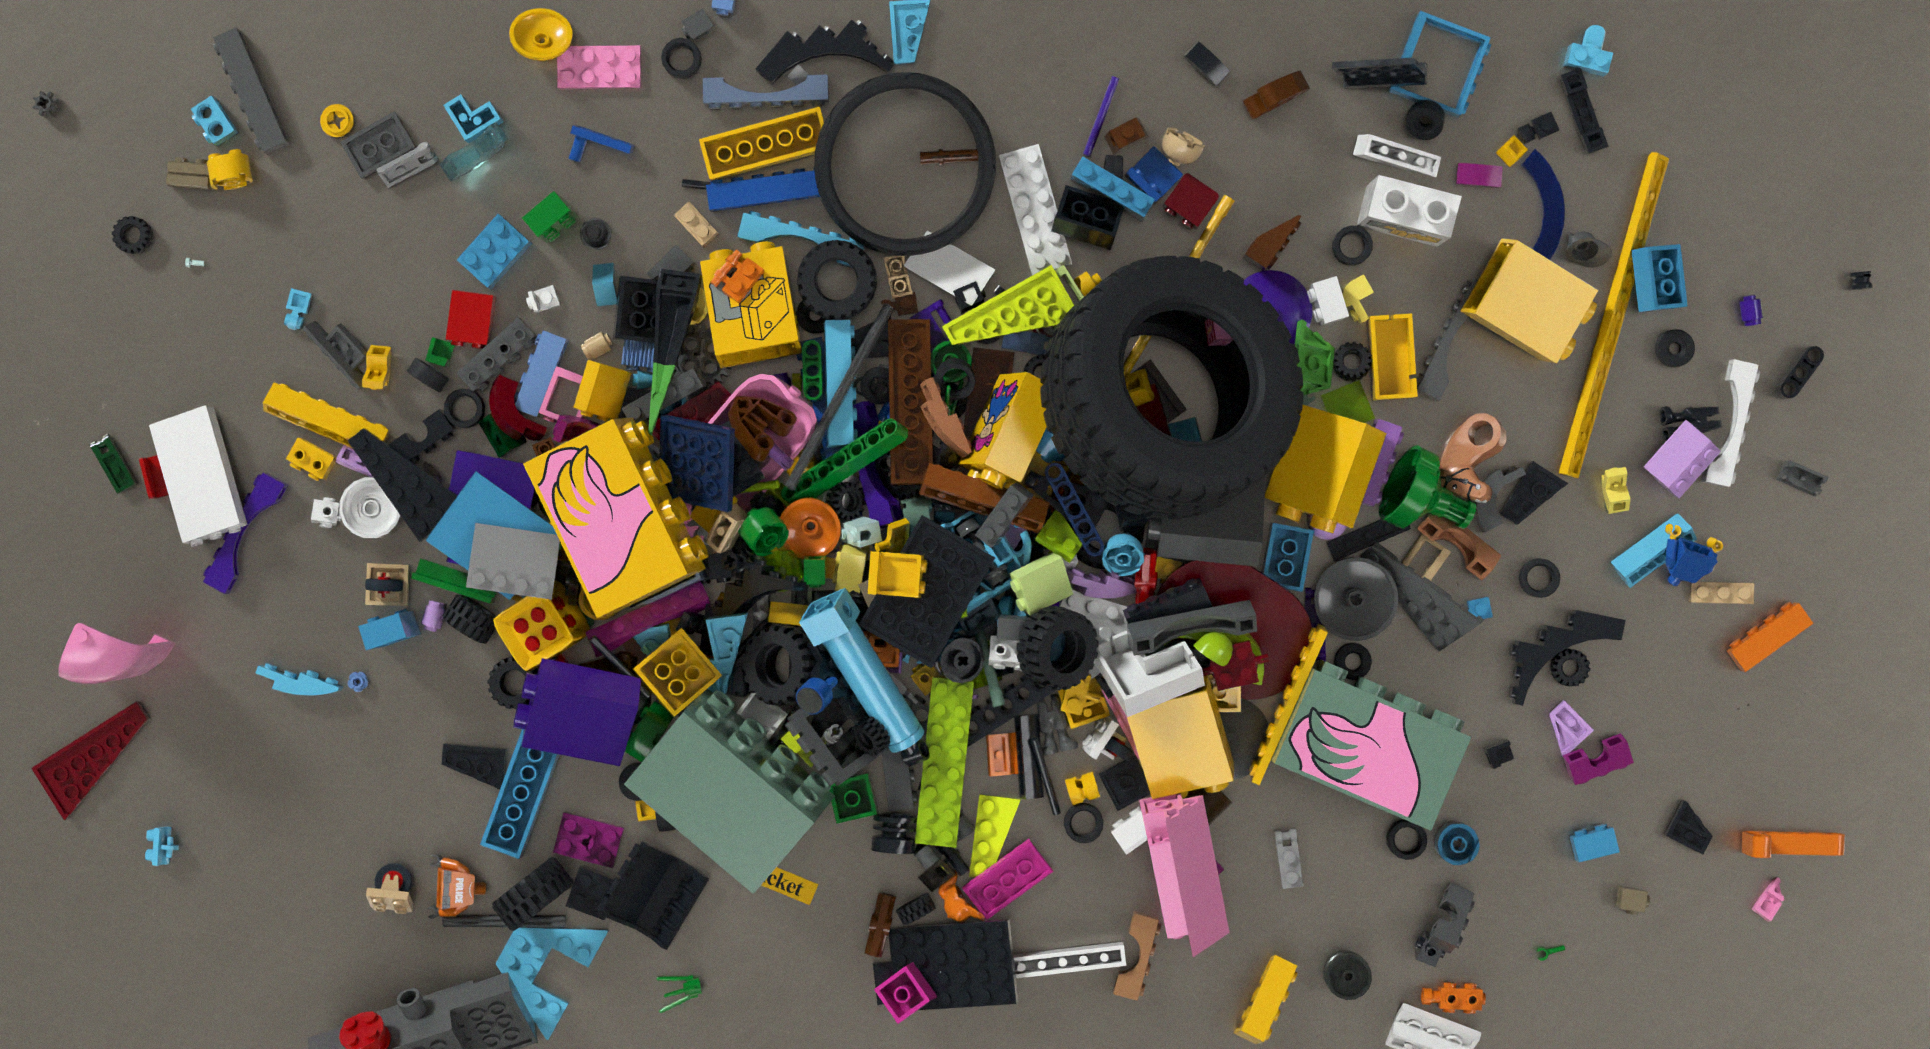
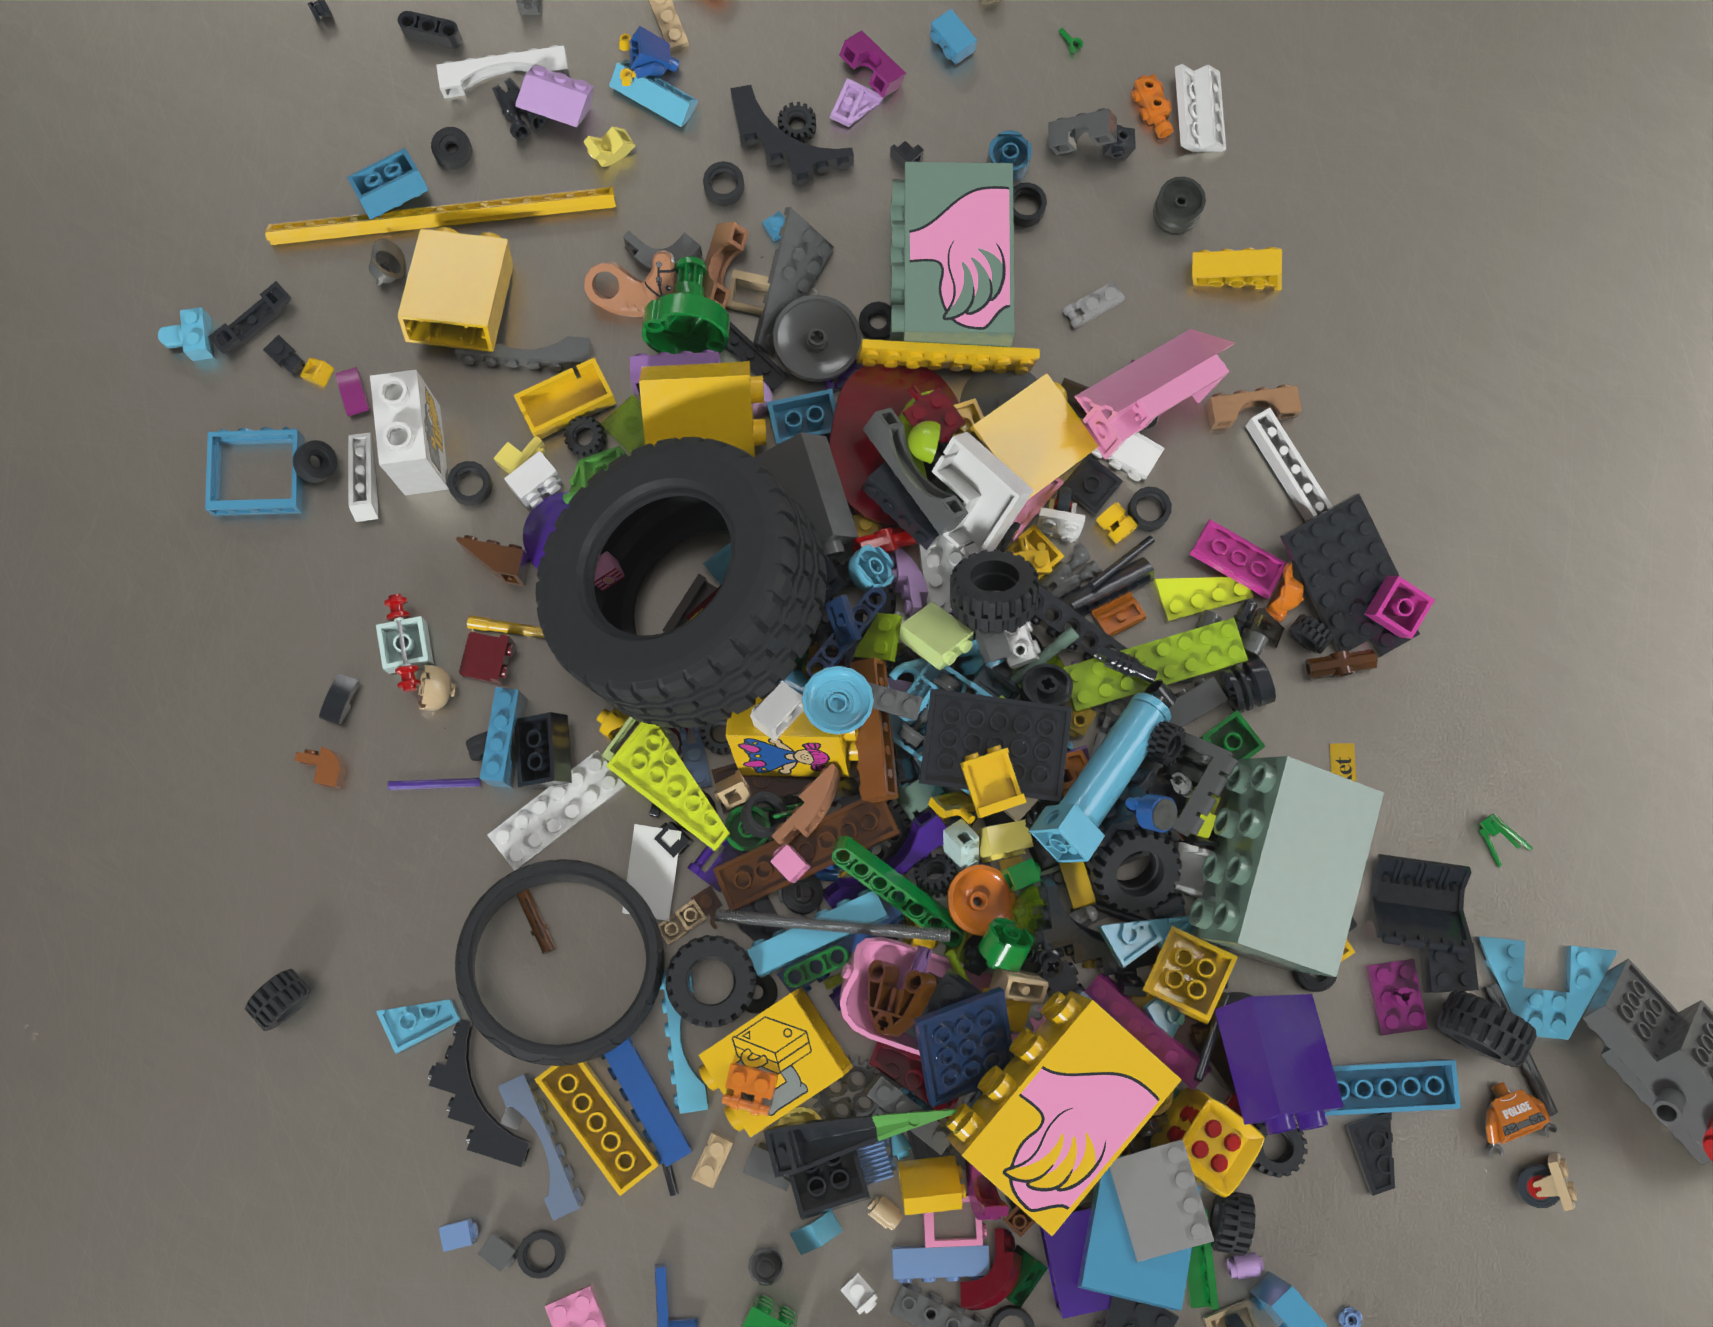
camera: 115 degrees left, 10 degrees down
green brick [625,701,674,762] -> none
reddish brown torso [1104,117,1149,155] -> none
blue bracket [1125,146,1183,205] -> none
reddish brown connector [1243,70,1310,120] -> none
black fence [1332,58,1428,89] -> none
black wing [1499,461,1568,525] -> none
clear blue tile [1521,149,1565,260] -> none
dark purple brick [1739,295,1763,326] -> none
none -> dark orange brick [294,747,345,789]
none -> light aqua brick [376,594,434,692]
none -> tan brick [714,770,752,810]
none -> white brick [750,681,804,741]
none -> bright pink brick [770,845,811,883]
none -> medium azure hat [802,666,874,735]
none -> dark blue plate [825,595,862,648]
none -> black hinge [1094,646,1158,684]

